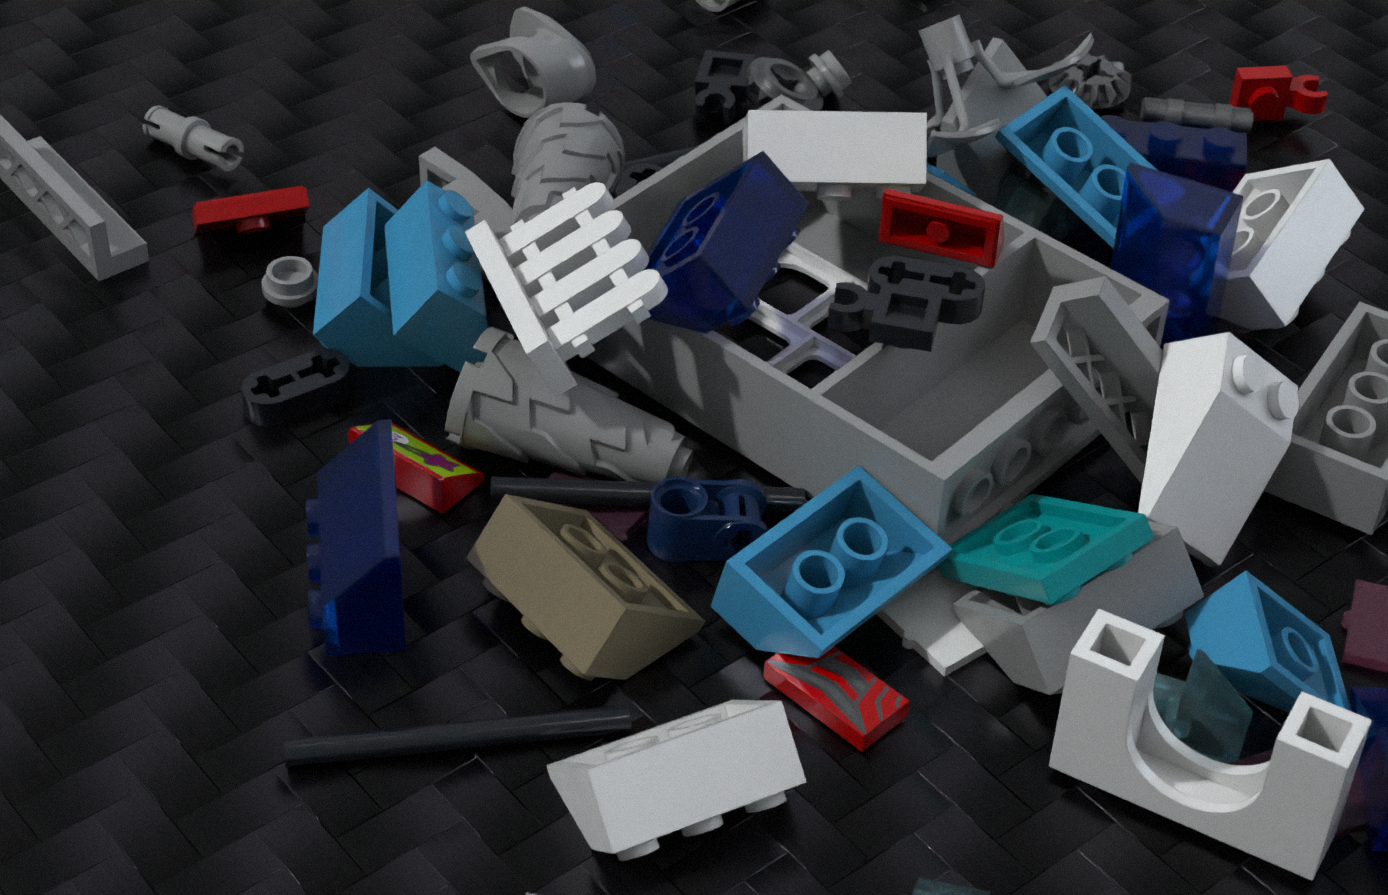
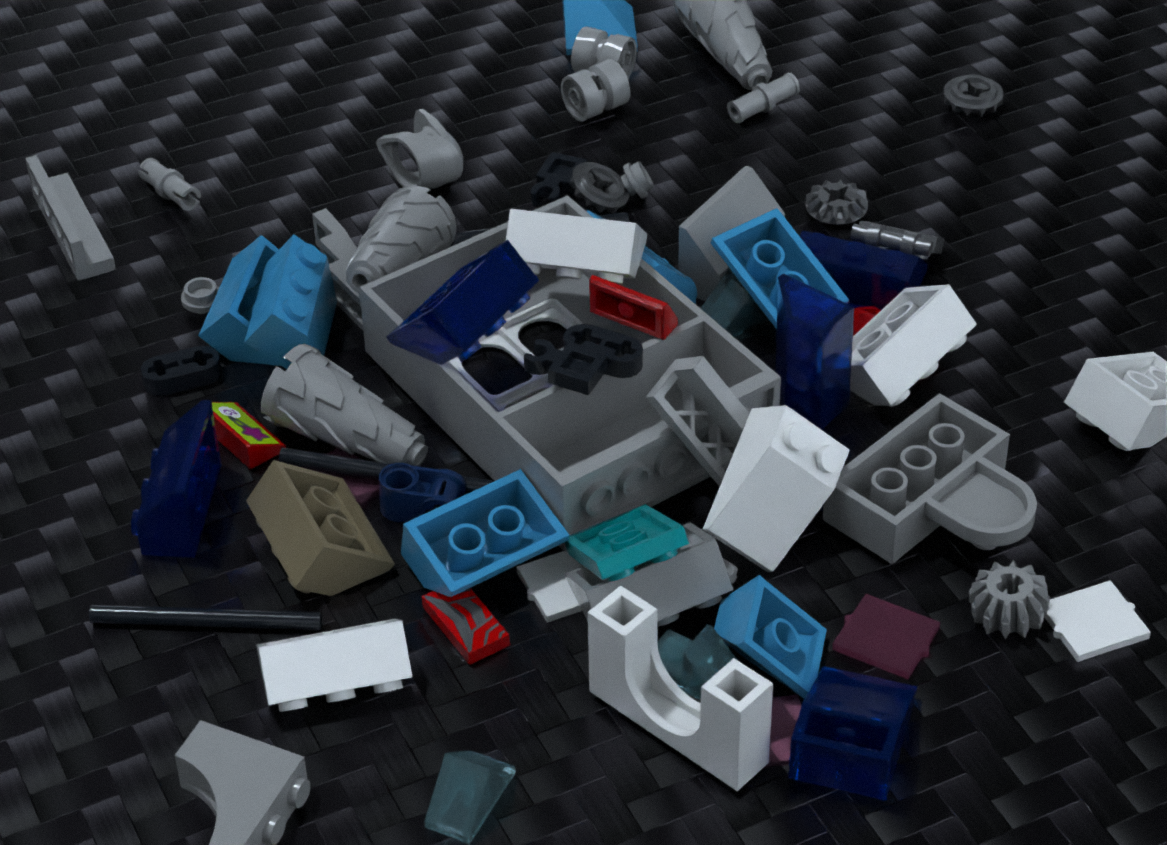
camera: 15 degrees right, 0 degrees up
red plate [192,186,310,234] -> none
white fence [465,182,668,397] -> none
light grey plant [918,14,1094,158] -> none
red plate [1229,65,1328,122] -> none

